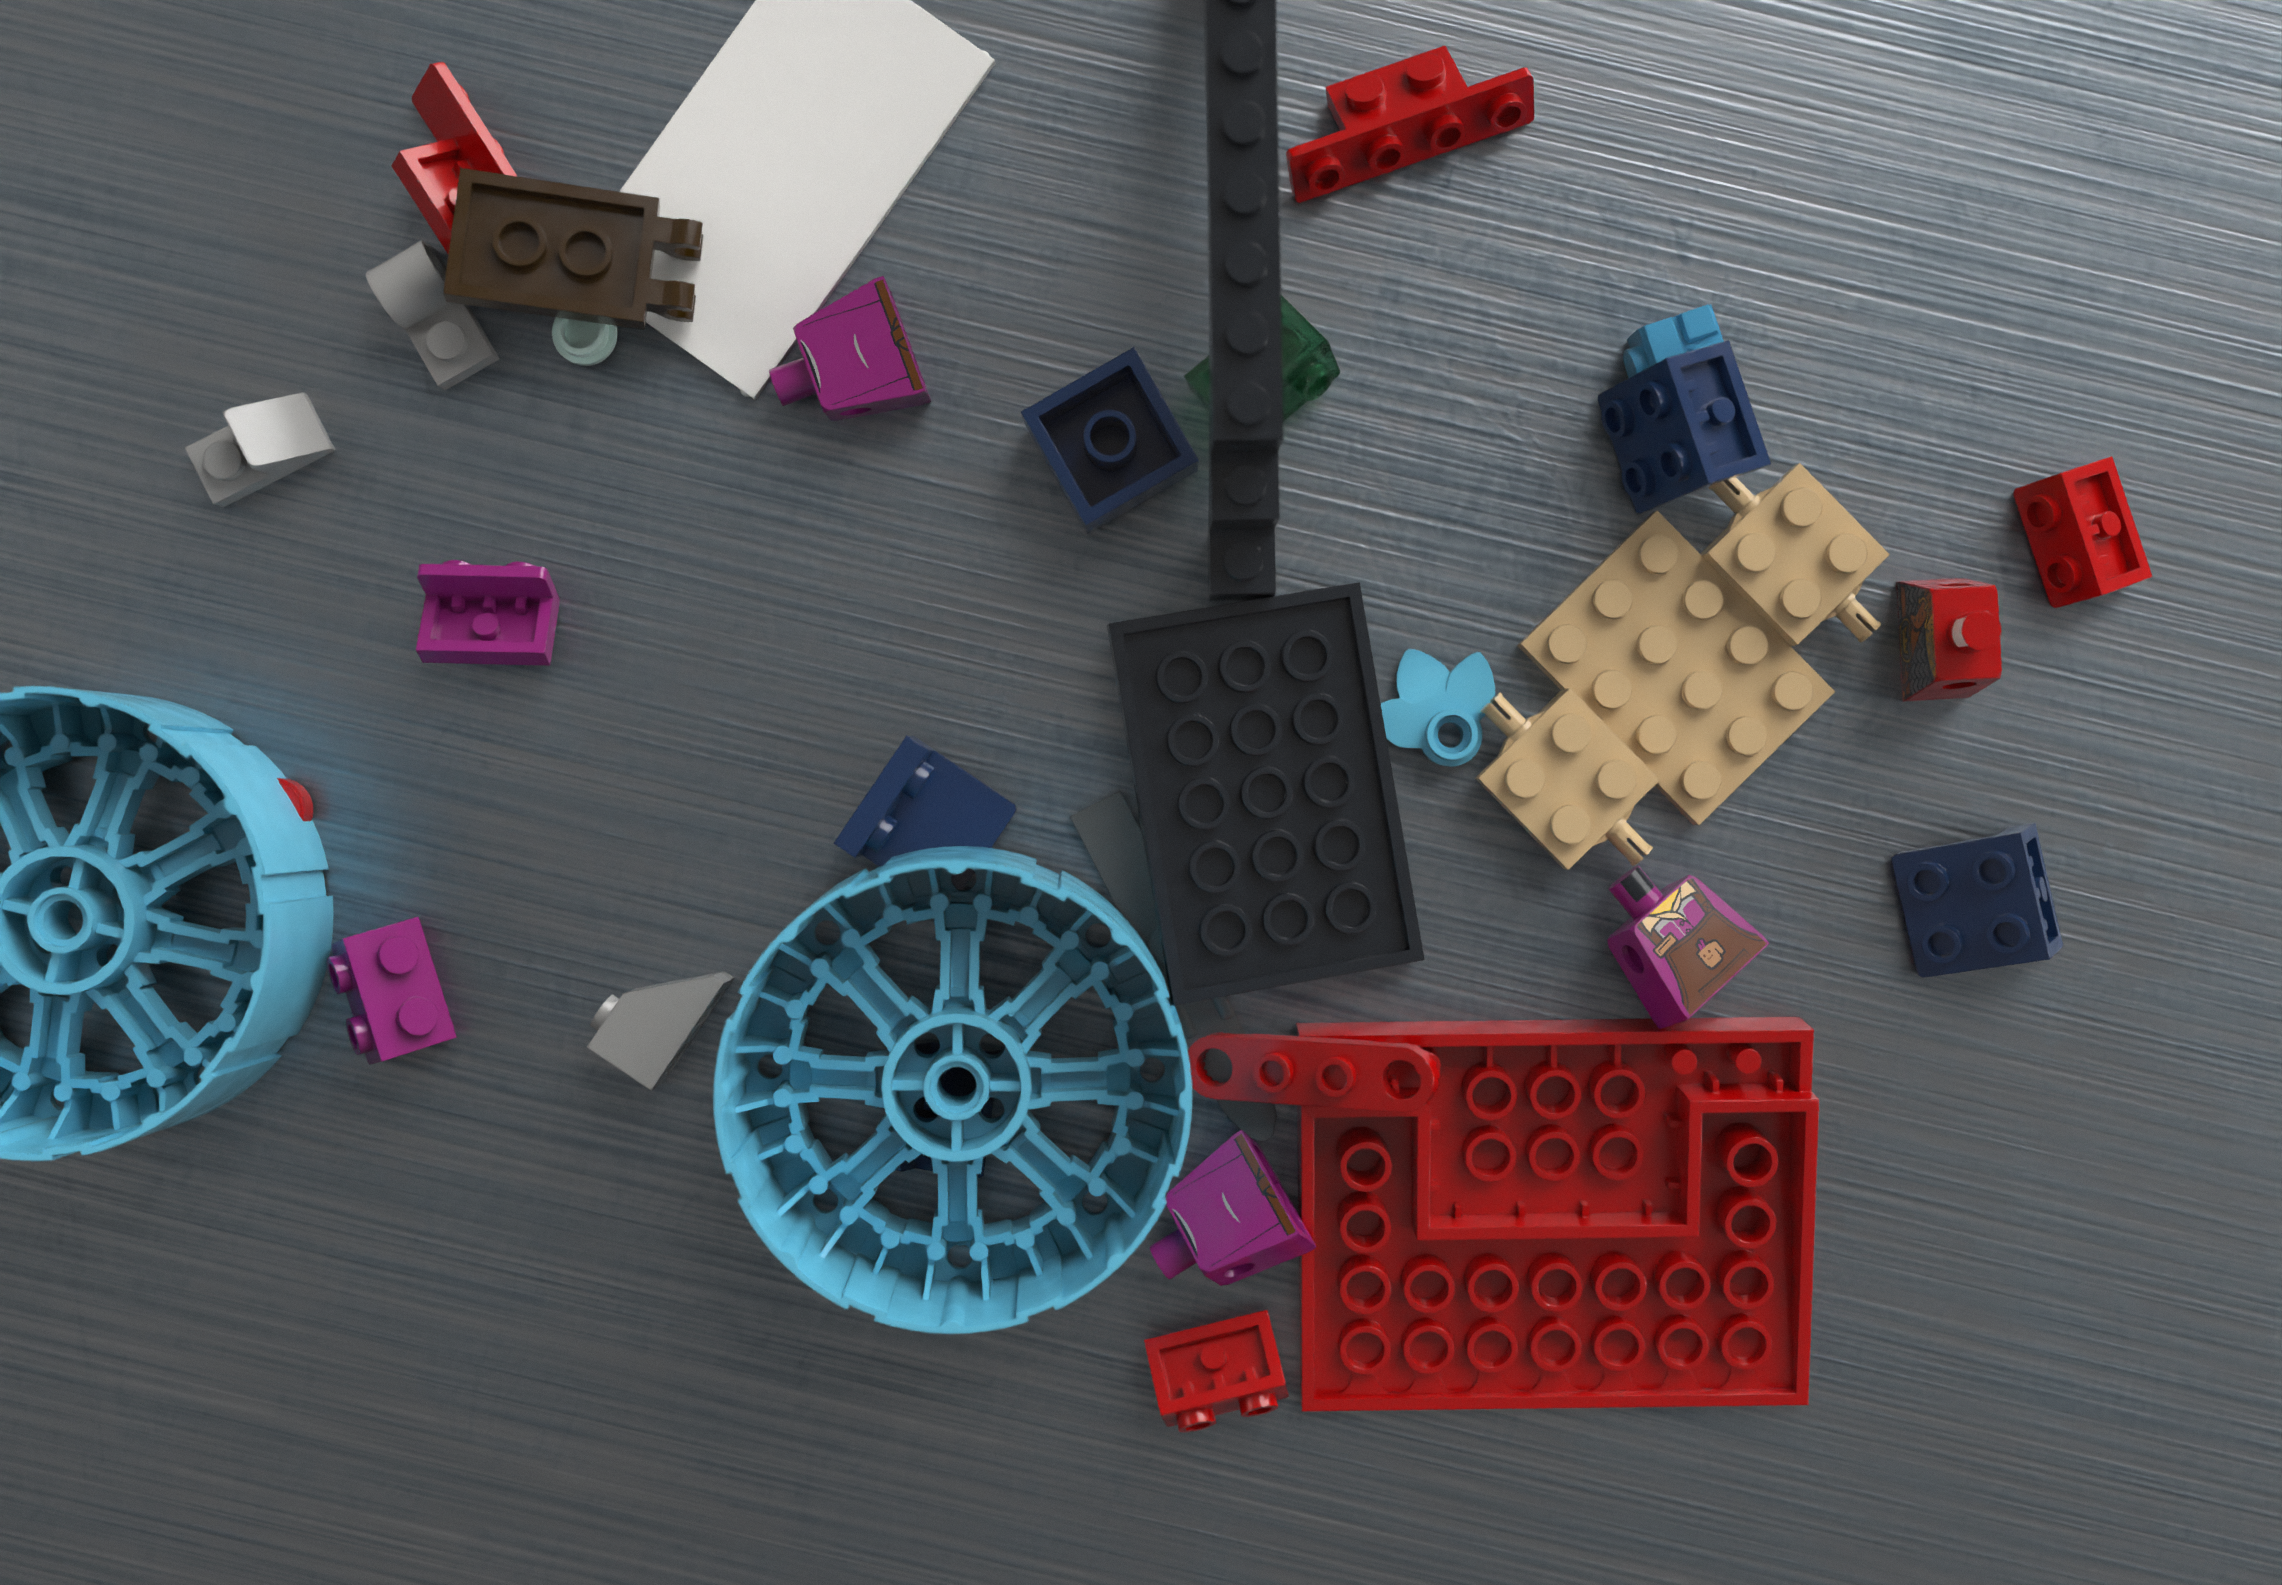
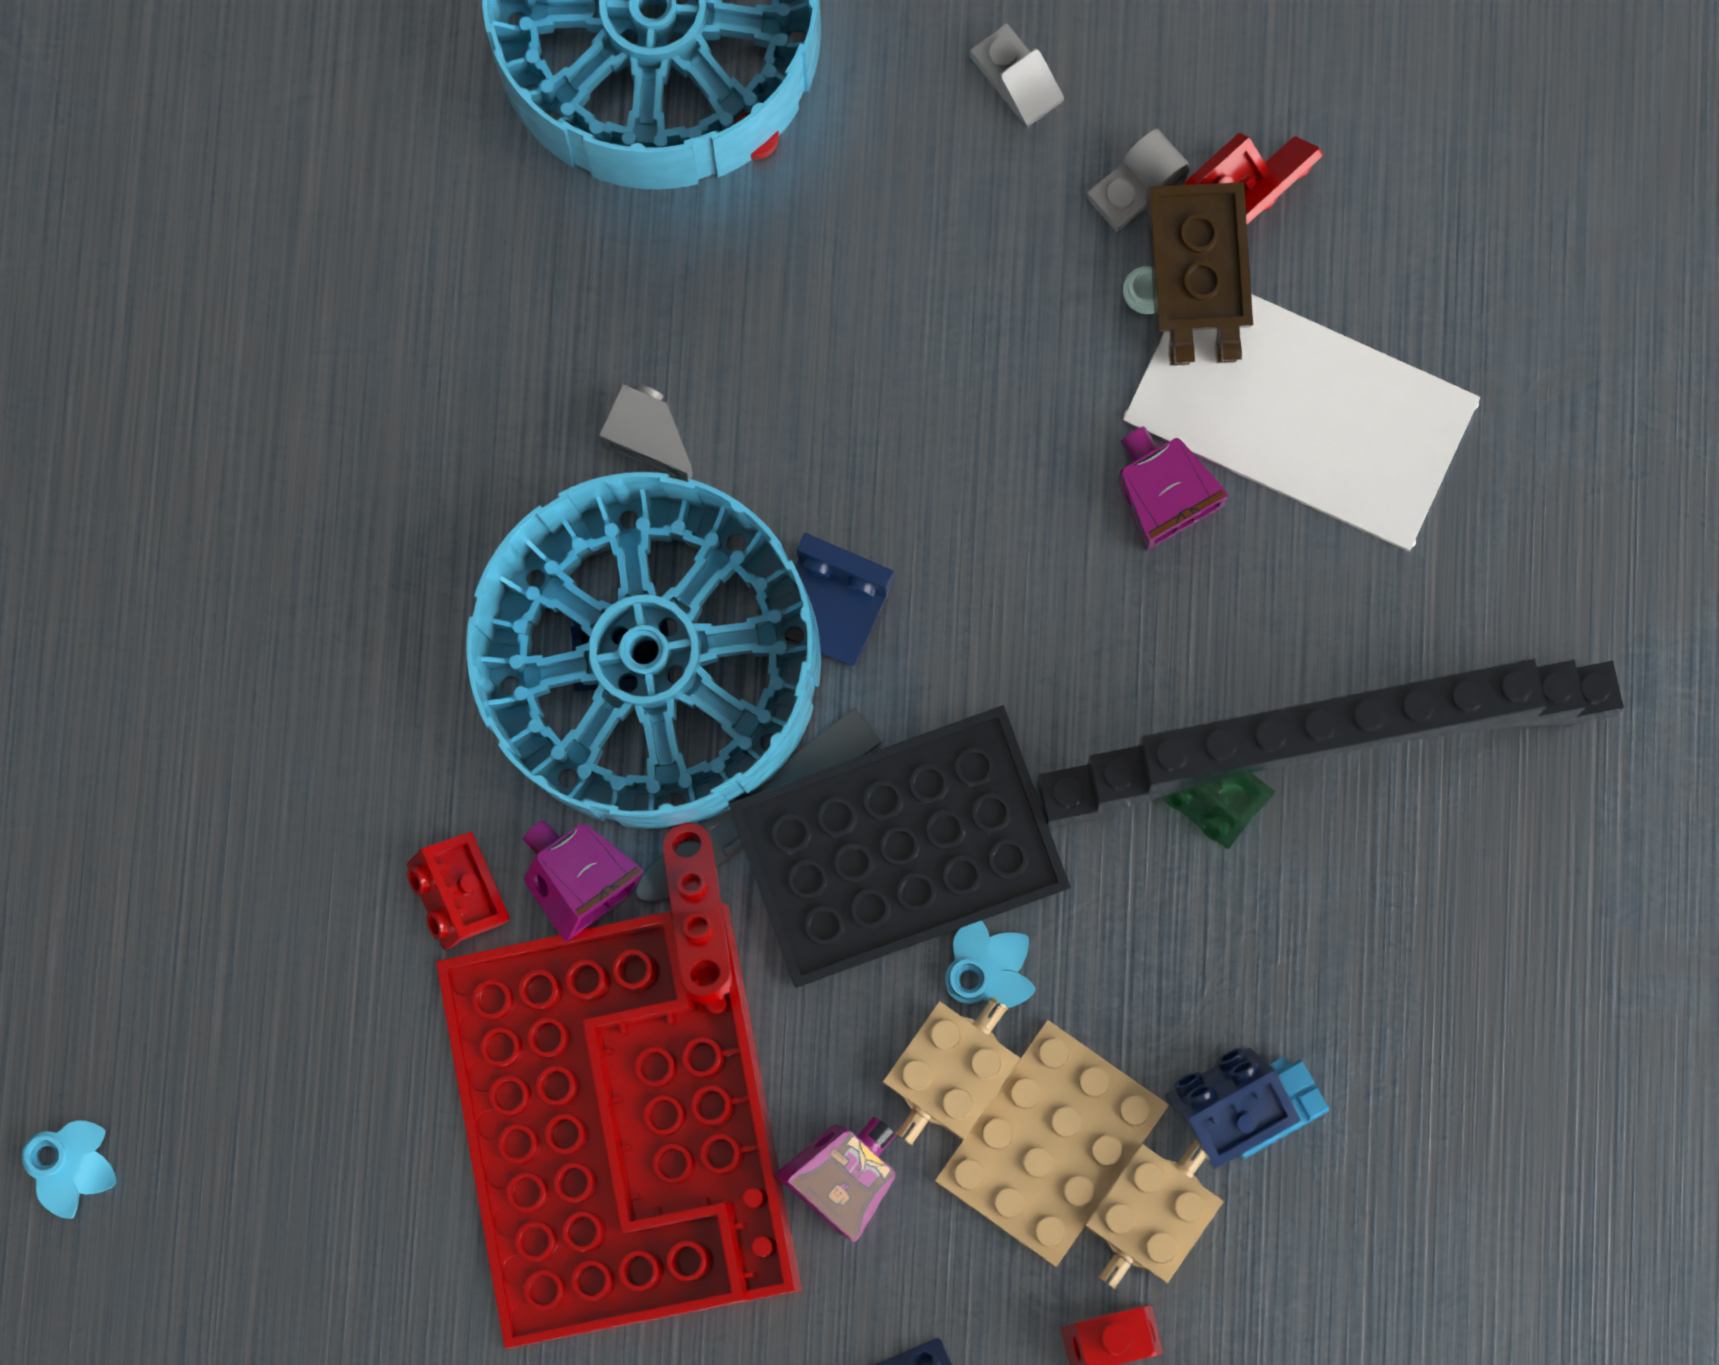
camera: 80 degrees right, 10 degrees down
magenta bracket [327,916,457,1065] -> none
magenta bracket [416,560,560,666] -> none
dark blue brick [1021,347,1199,534] -> none
red bracket [1286,46,1535,203] -> none

